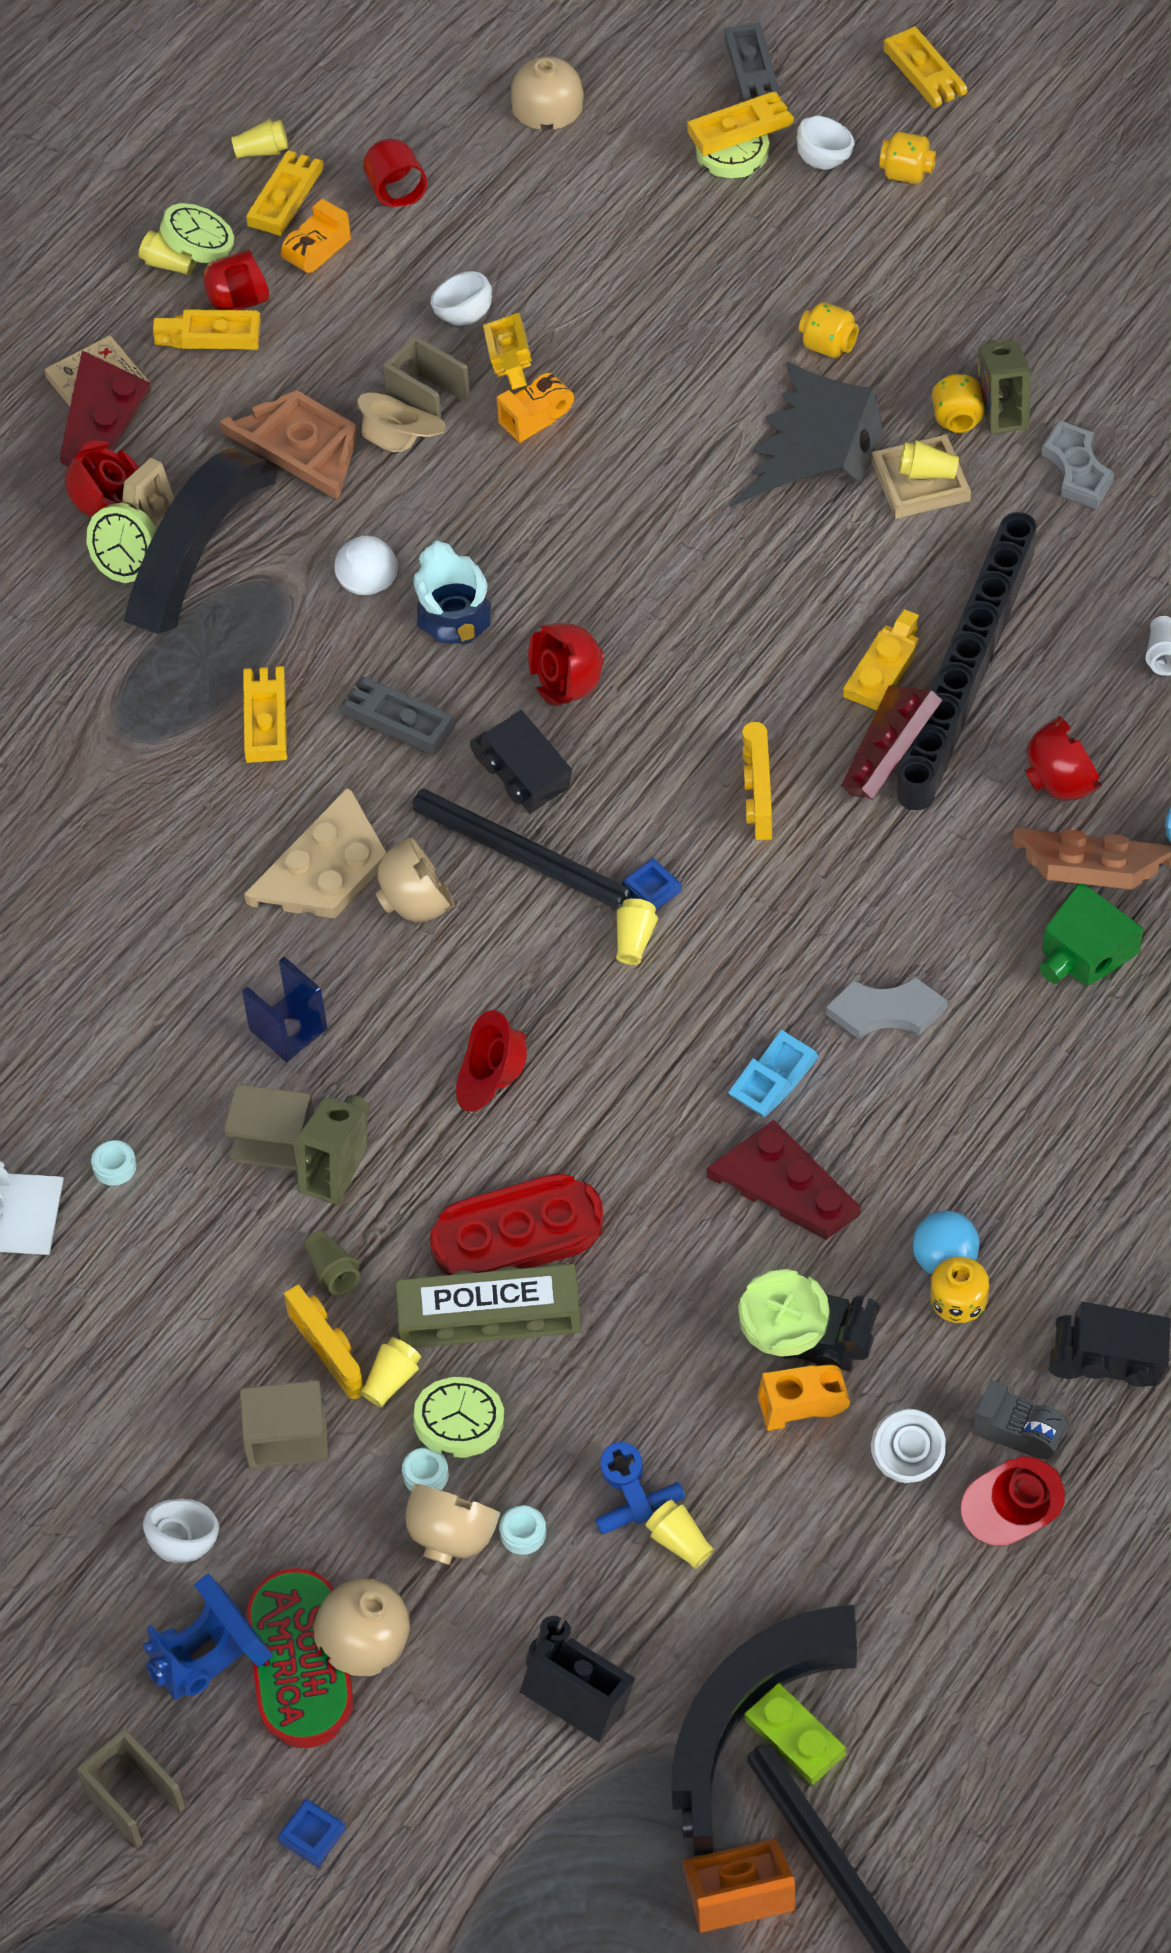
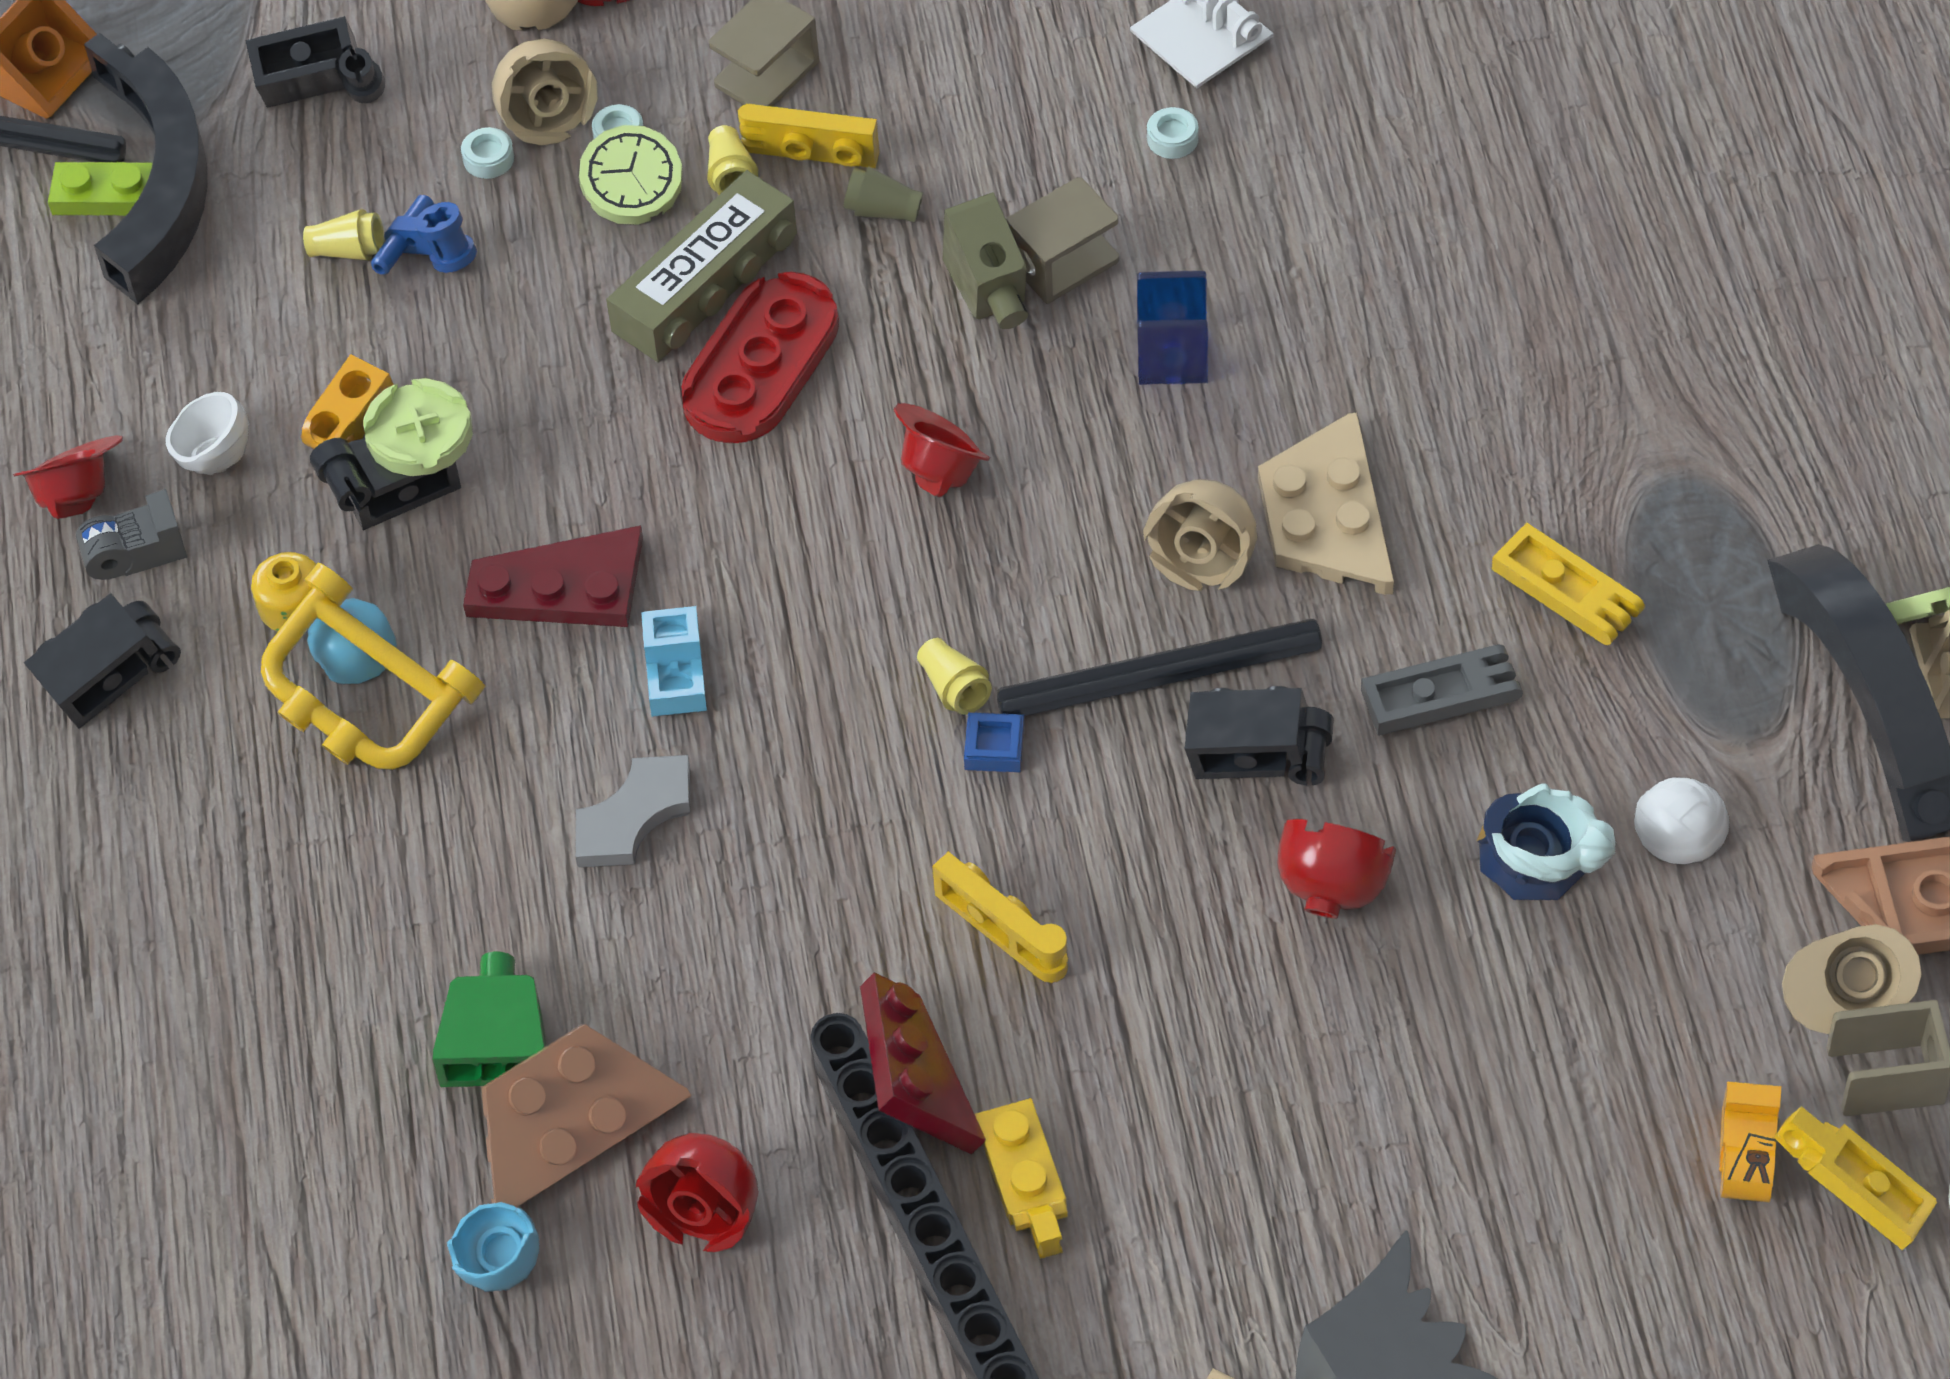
camera: 135 degrees right, 0 degrees up
none -> yellow bar [261,562,486,770]

